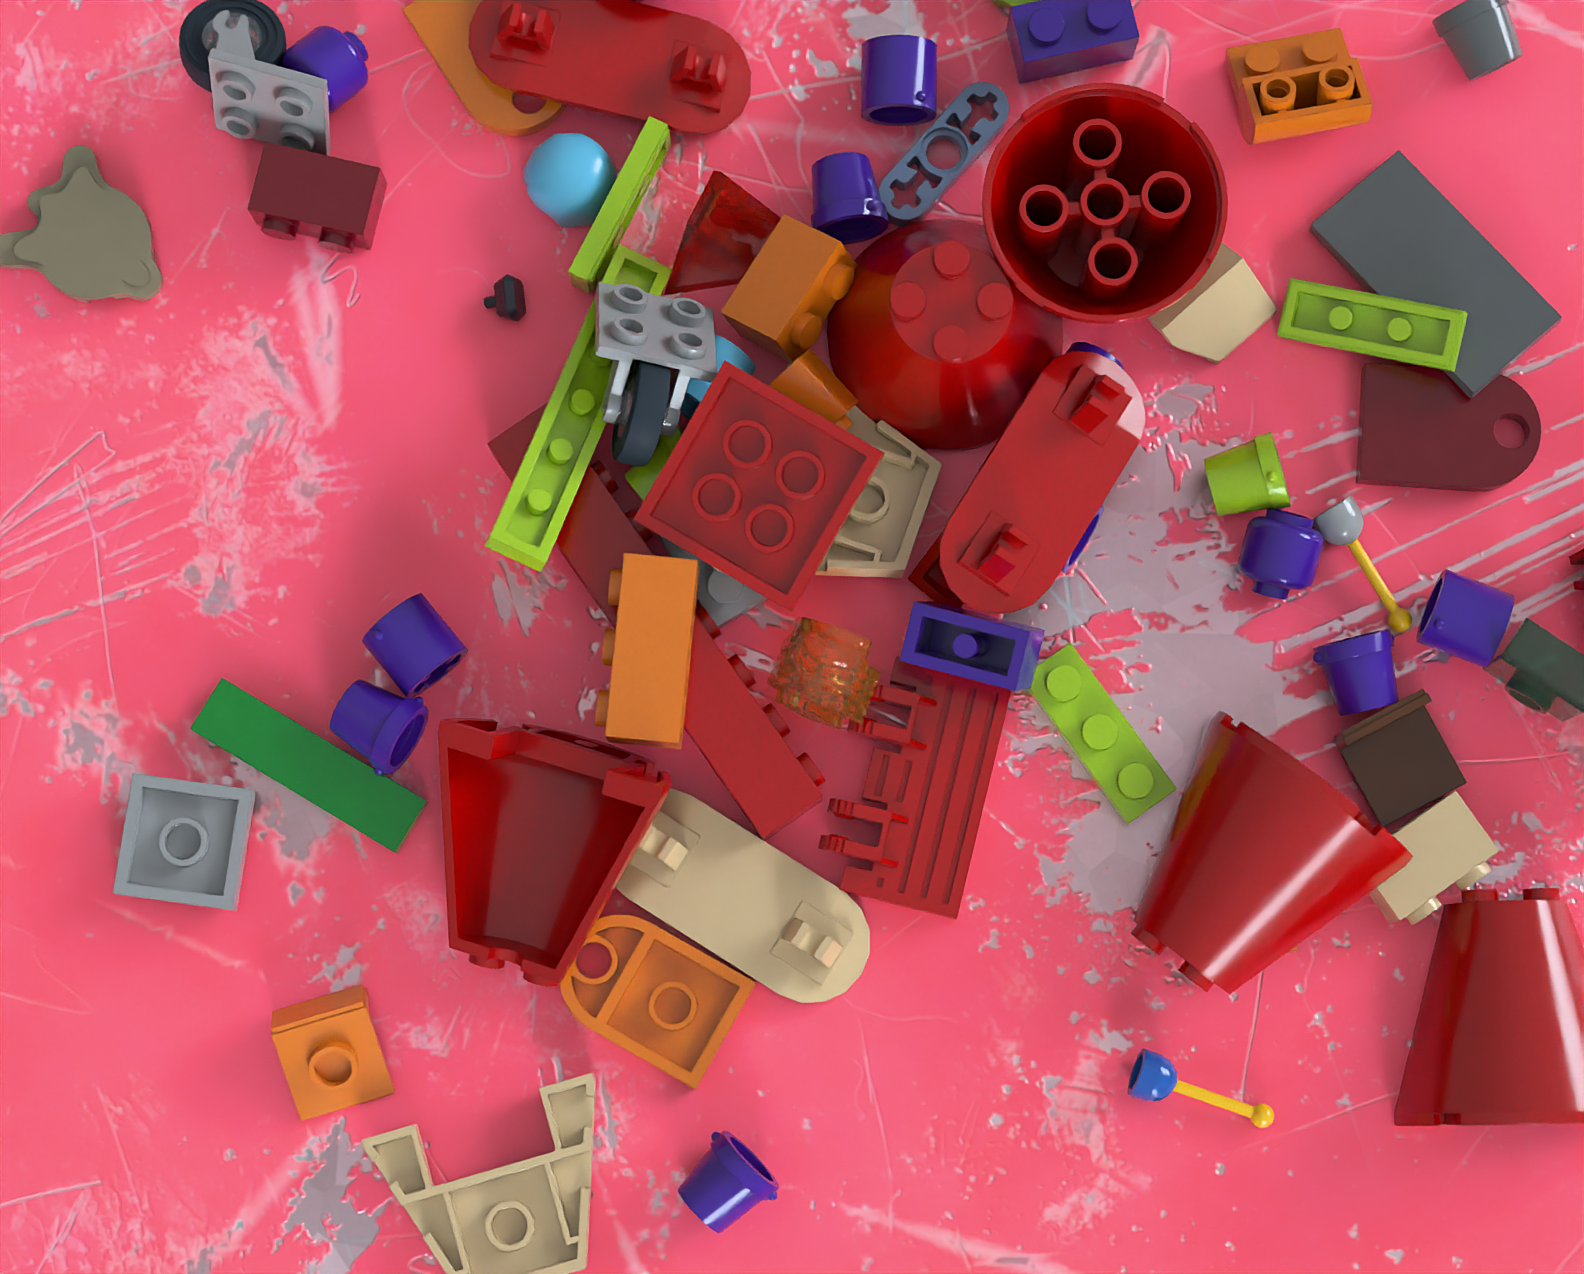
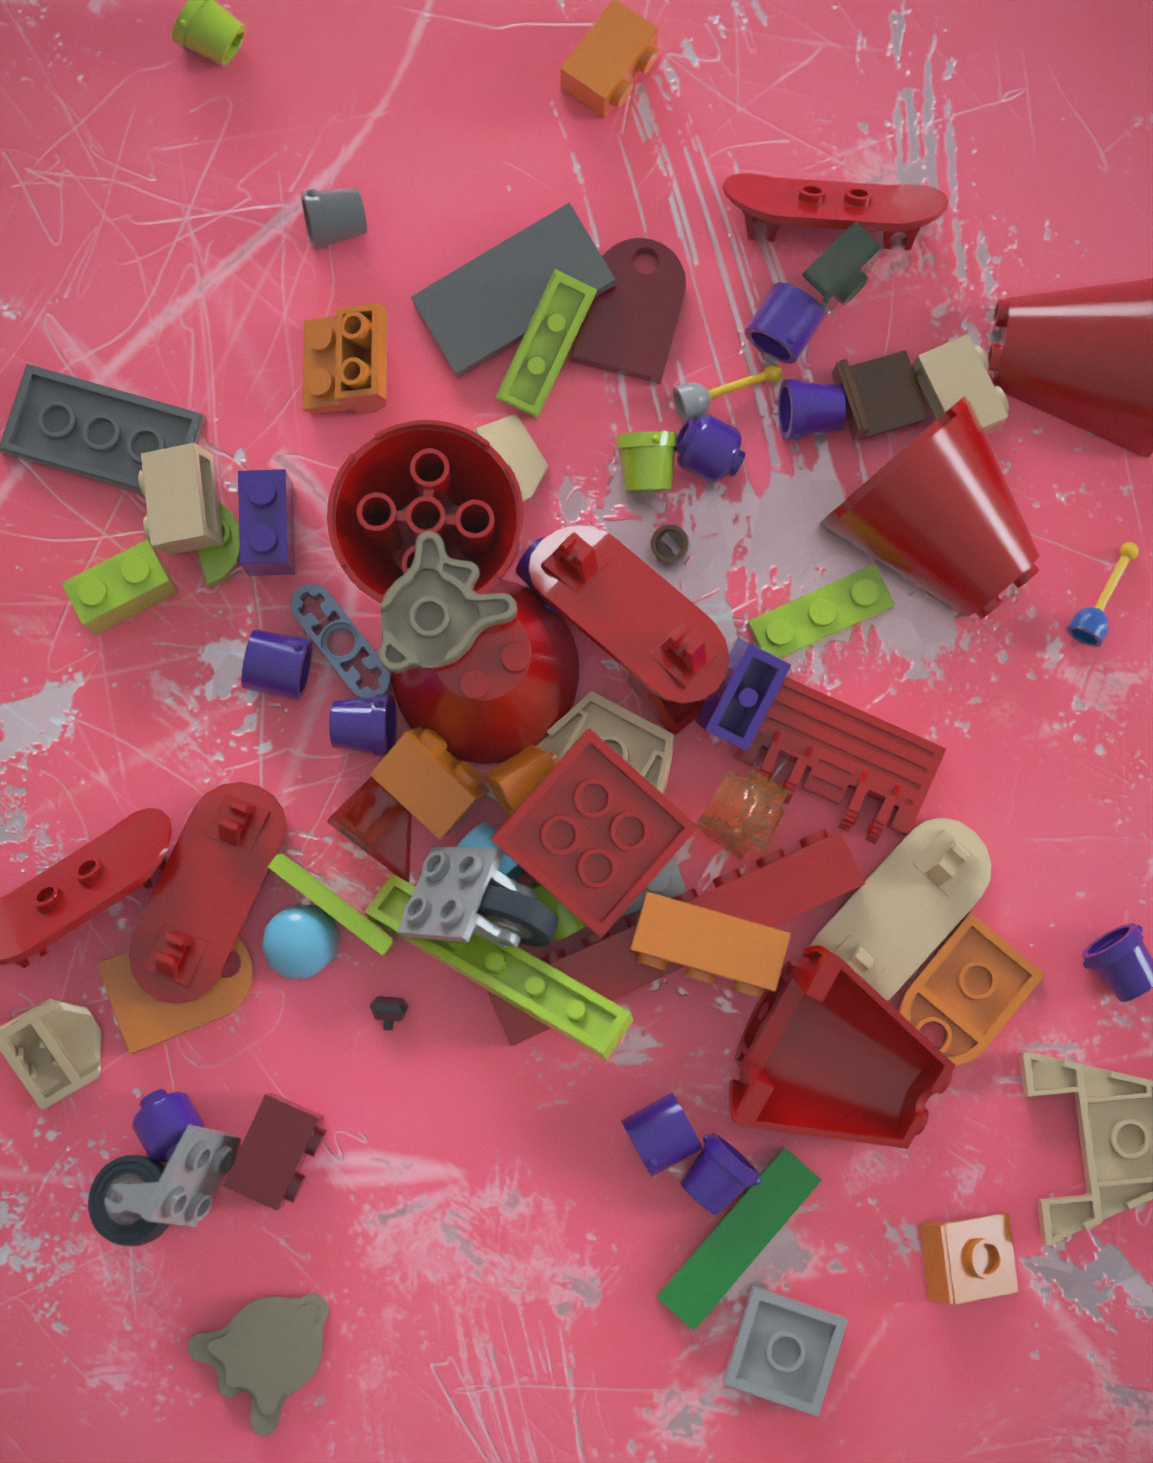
camera: 85 degrees left, 0 degrees up
none -> dark tan tile [378,531,517,673]
none -> reddish brown hinge [651,524,690,563]

